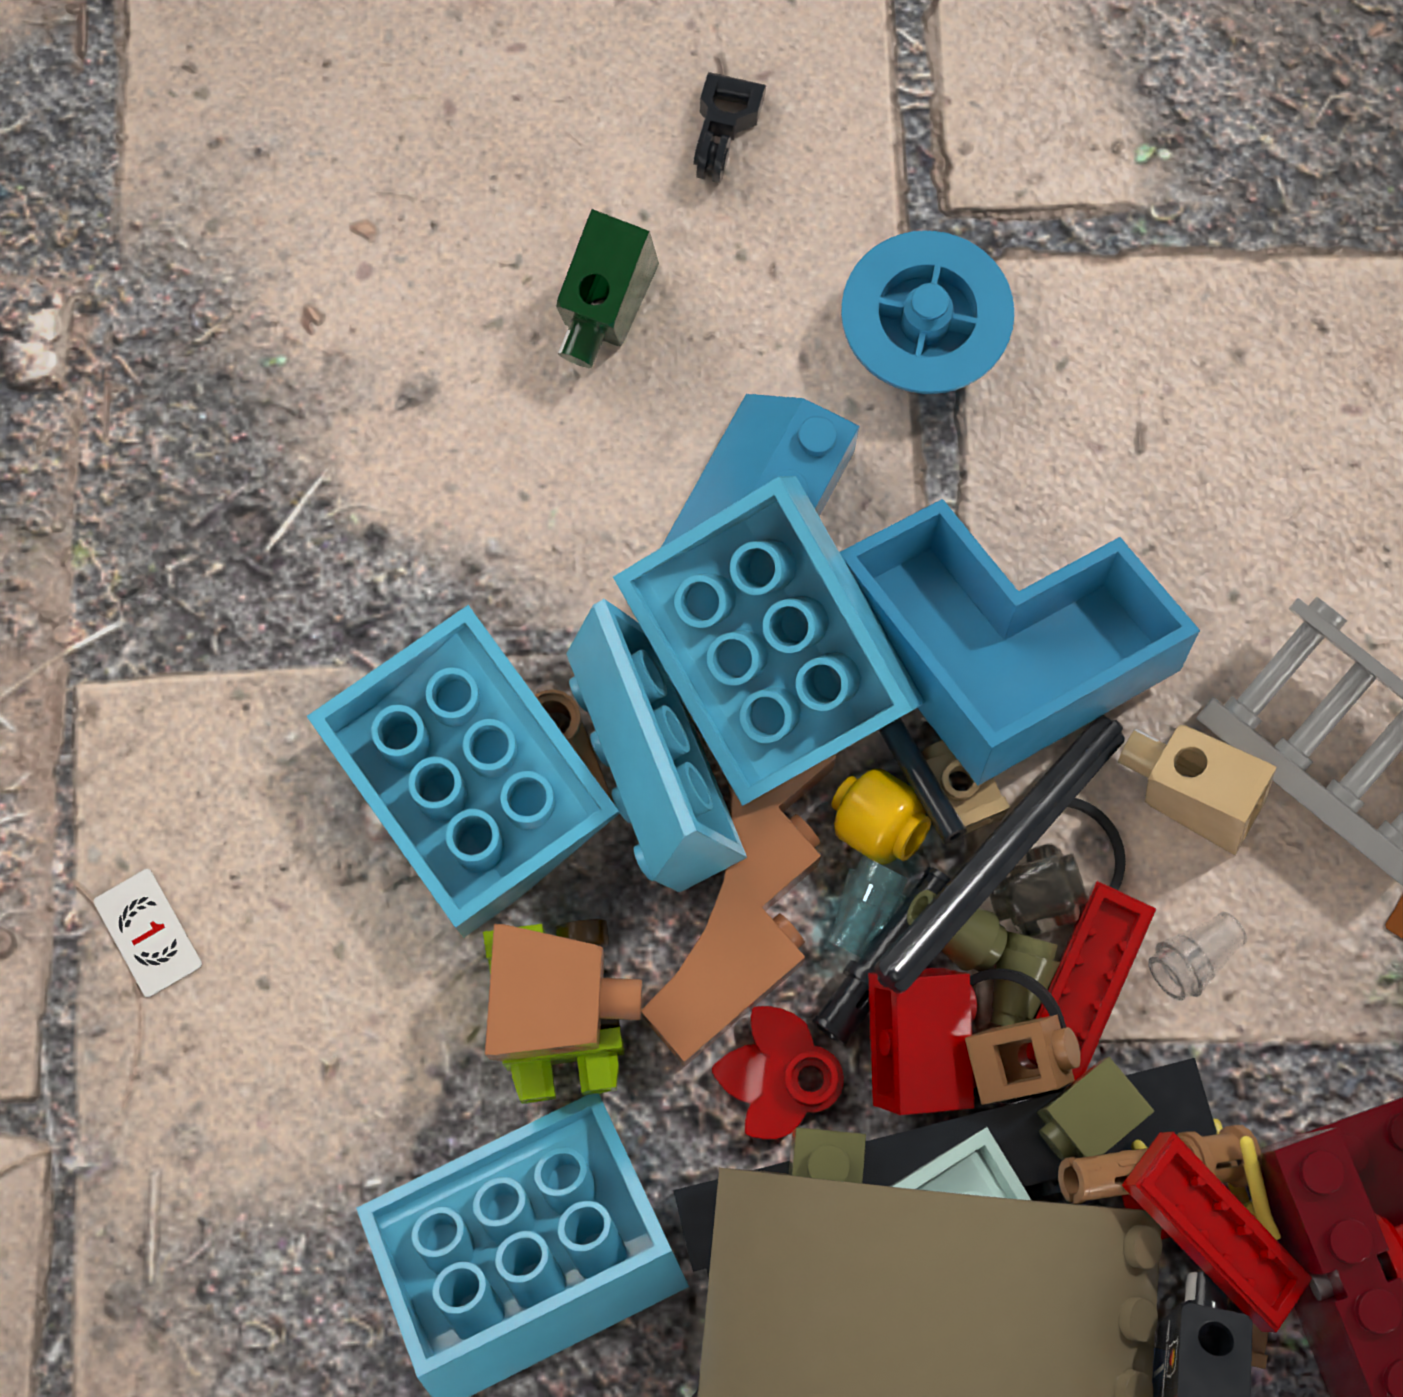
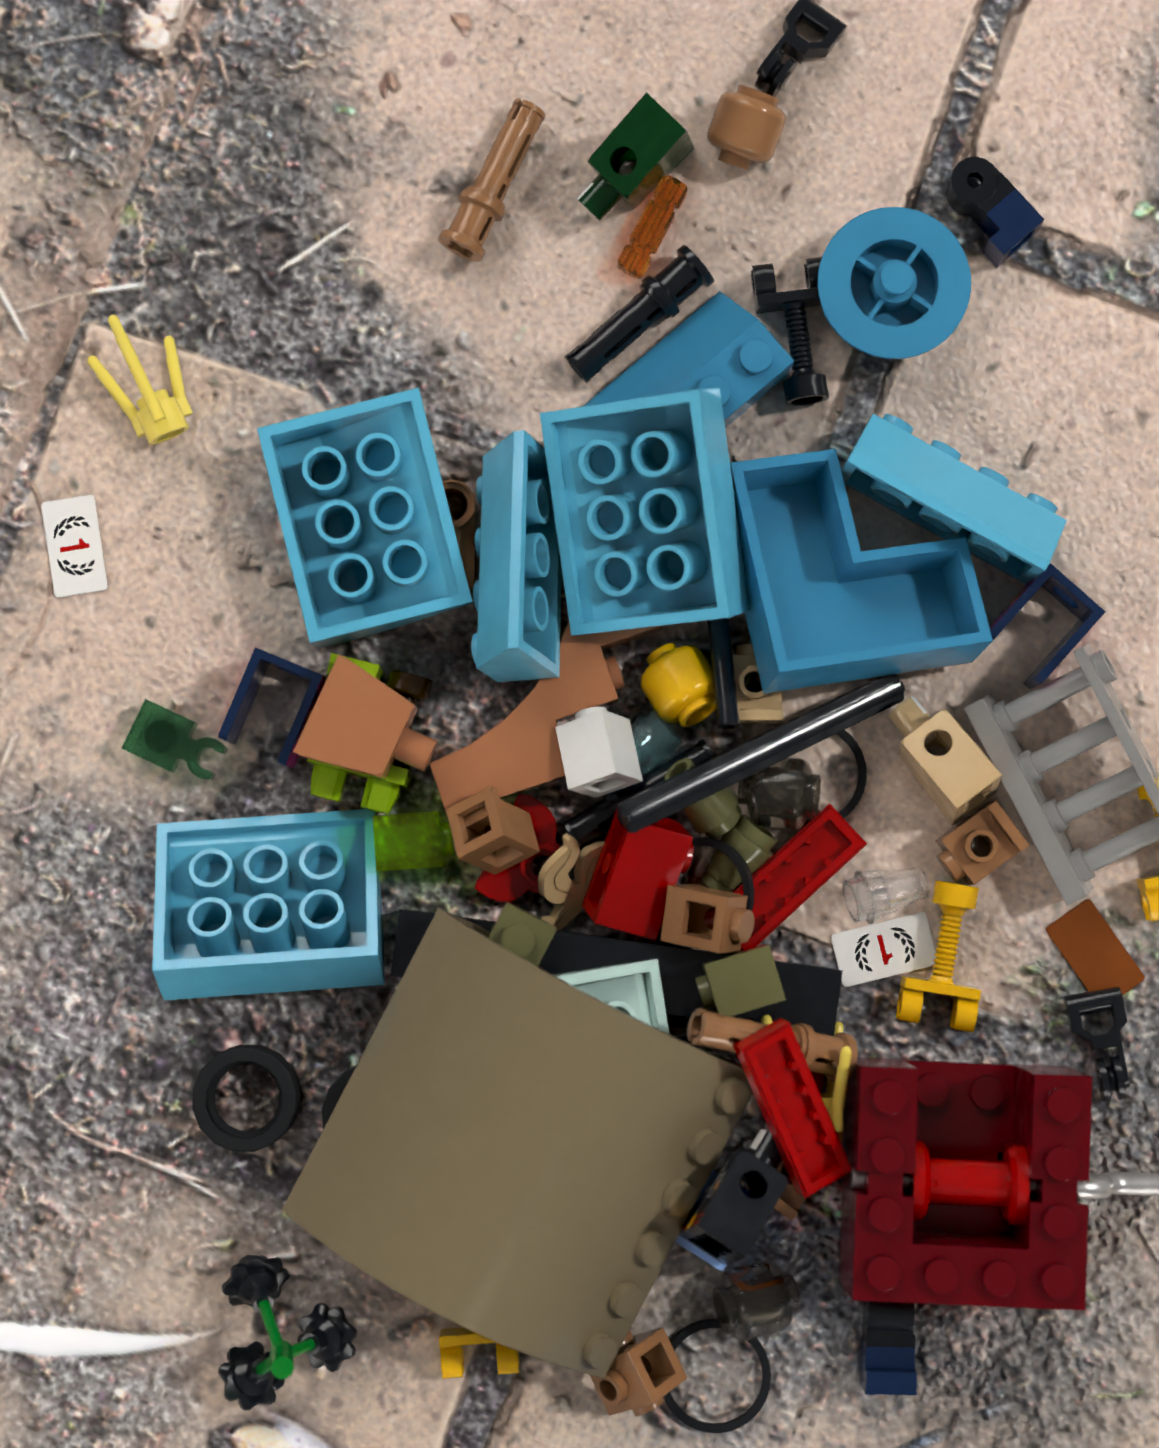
camera: 25 degrees right, 10 degrees up
none -> light yellow plant [87,315,193,445]
none -> clear green plate [122,699,228,780]
none -> dark blue piece [218,647,327,768]
none -> clear neon green brick [373,811,455,872]
none -> medium nougat pin [438,99,546,262]
none -> medium nougat brick [446,786,540,875]
none -> tan piece [538,833,605,930]
none -> white brick [555,707,643,798]
none -> black pin [564,245,715,383]
none -> clear orange axle [617,175,687,279]
none -> medium nougat head [707,84,786,171]
none -> black bar [751,257,829,406]
none -> white sticker [831,912,936,987]
none -> medium azure slope [841,414,1067,584]
none -> yellow bar [896,880,981,1032]
none -> medium nougat brick [936,800,1029,885]
none -> leg [946,157,1045,268]
none -> dark blue piece [989,563,1106,689]

